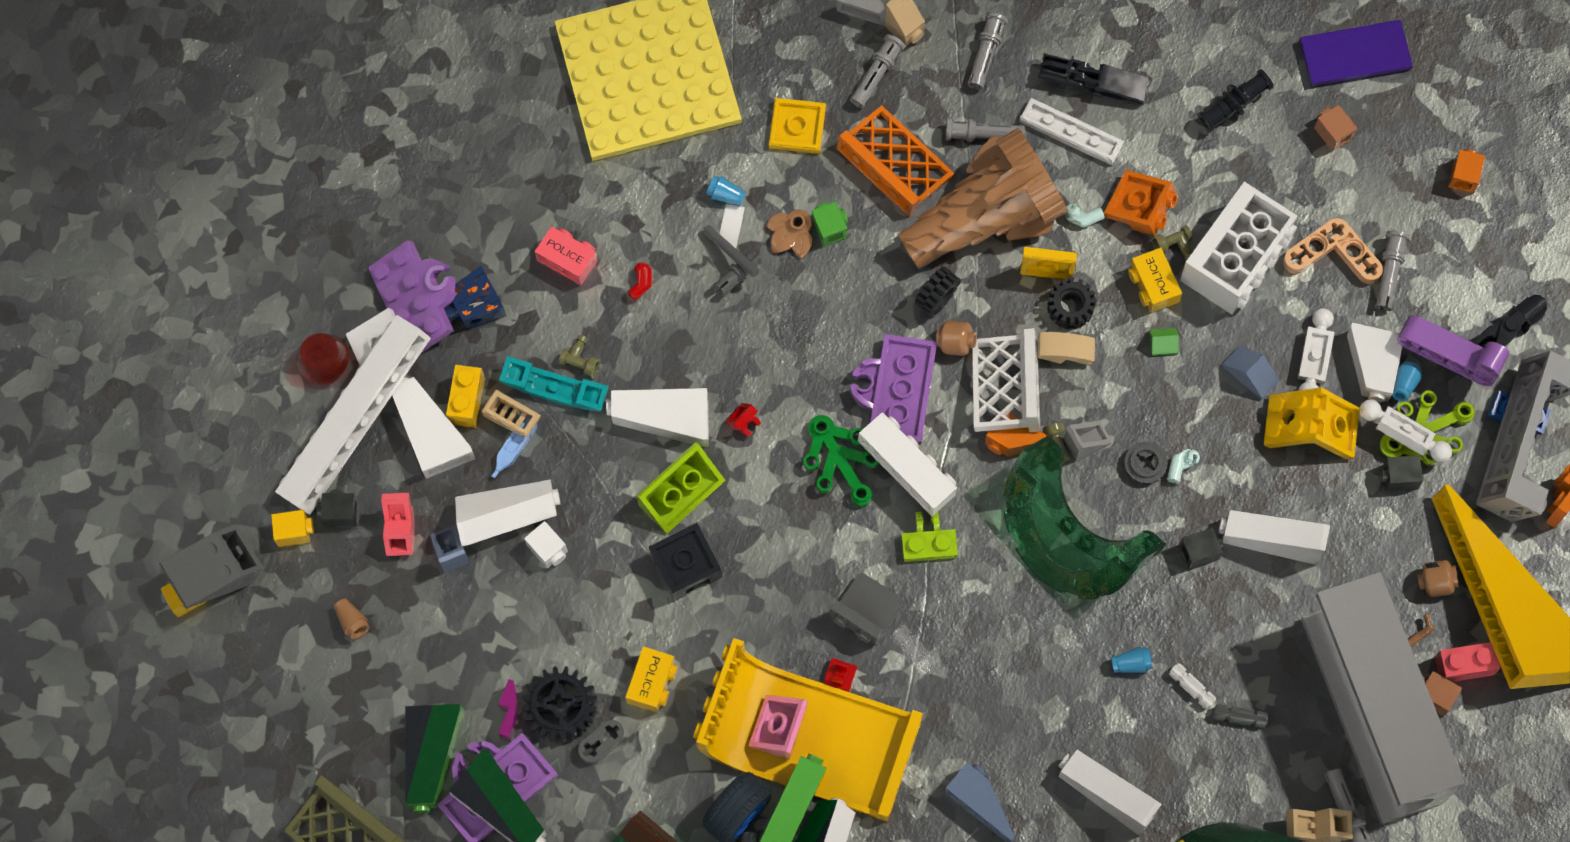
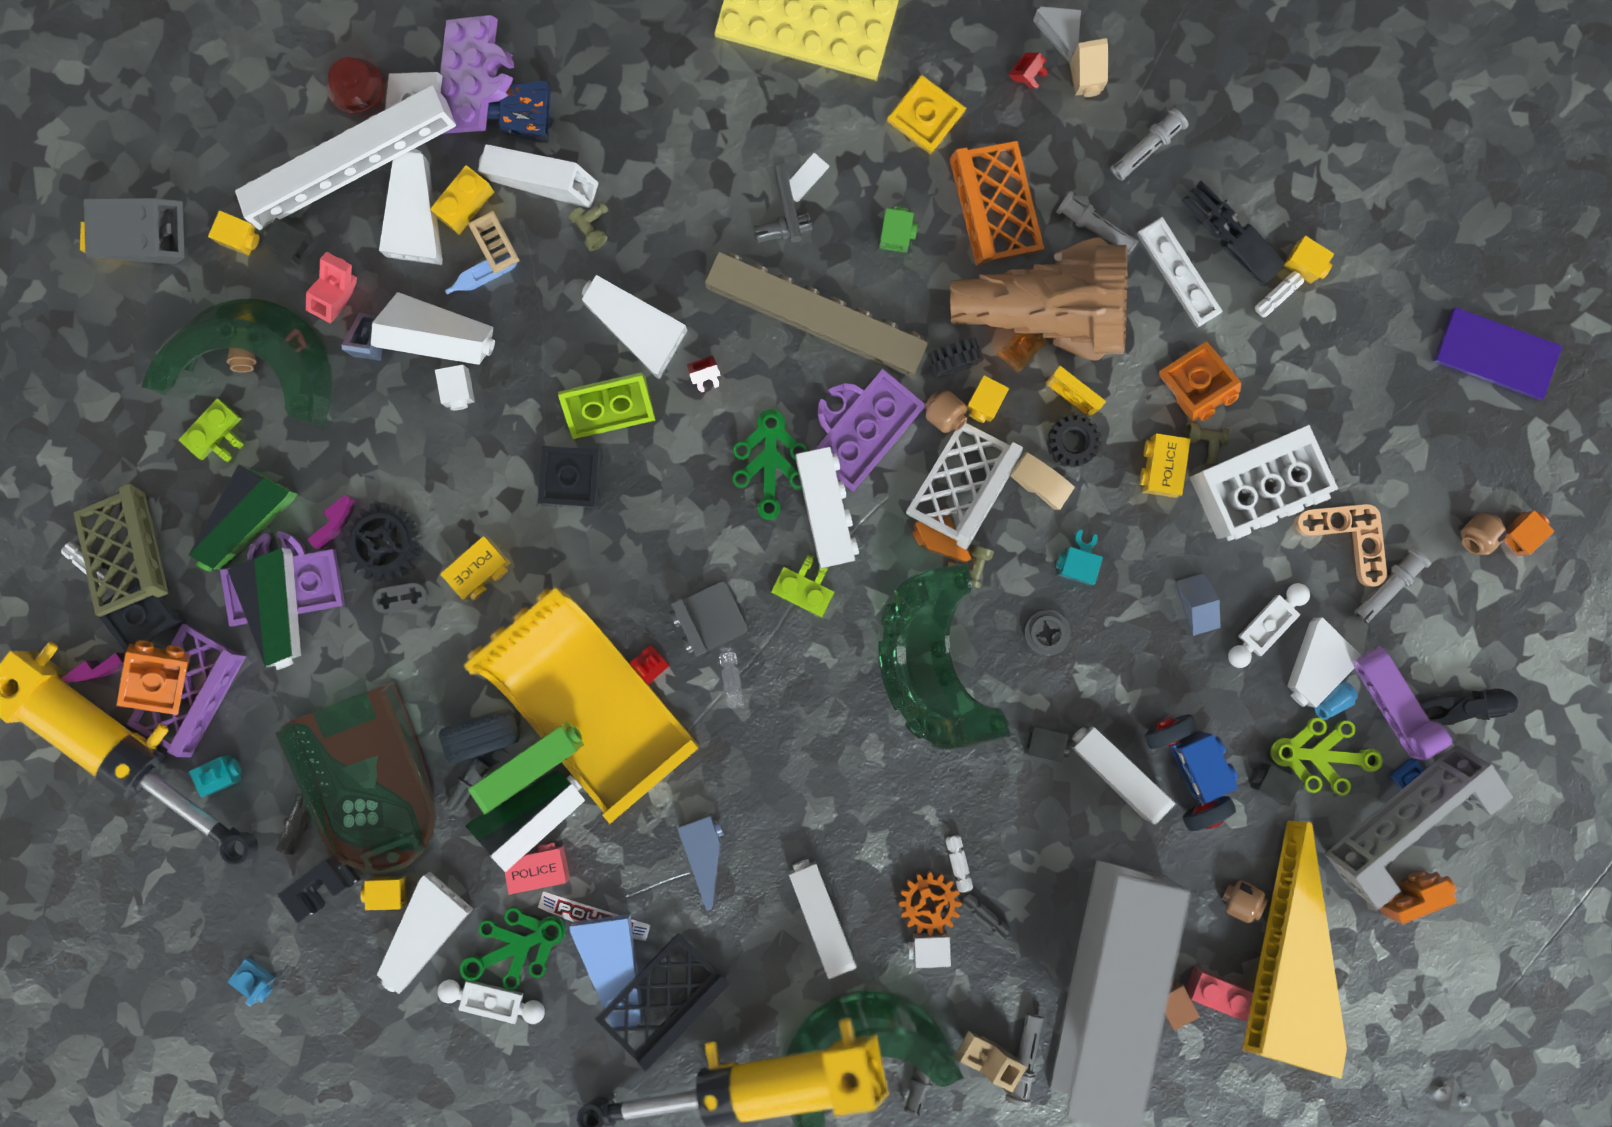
camera: 25 degrees right, 15 degrees up
teal slope [499,356,609,412] -> none
coral brick [535,226,598,285] -> none
red arm [627,262,653,301] -> none
dark azure cone [706,175,746,206] -> none
bright pink slope [749,695,808,760] -> none
medium nougat plate [766,209,813,259] -> none
light grey pin [850,34,905,108] -> none
light grey slope [1063,420,1113,462] -> none
light aqua arm [1065,204,1105,227] -> none
dark azure cone [1111,646,1153,673] -> none
bright green slope [1149,328,1179,356] -> none
light aqua arm [1167,449,1200,483] -> none
black piece [1197,69,1274,133] -> none
yellow bracket [1264,387,1360,459] -> none
nougat brick [1314,105,1358,152] -> none
white plate [1360,400,1452,462] -> none
medium nougat piece [1408,614,1435,647] -> none
none -> clear green windscreen [142,299,333,428]
none -> lime hinge [179,398,244,462]
none -> white slope [478,144,598,209]
none -> dark tan brick [705,252,929,378]
none -> orange gear [898,871,962,936]
none -> white brick [908,932,951,968]
none -> yellow brick [967,375,1009,423]
none -> clear orange slope [996,333,1046,375]
none -> red tile [1008,53,1048,88]
none -> teal brick [1056,530,1103,585]
none -> brick [1144,714,1238,831]
none -> white axle [1255,271,1304,318]
none -> yellow brick [1284,236,1334,283]
none -> medium nougat head [1461,513,1506,555]

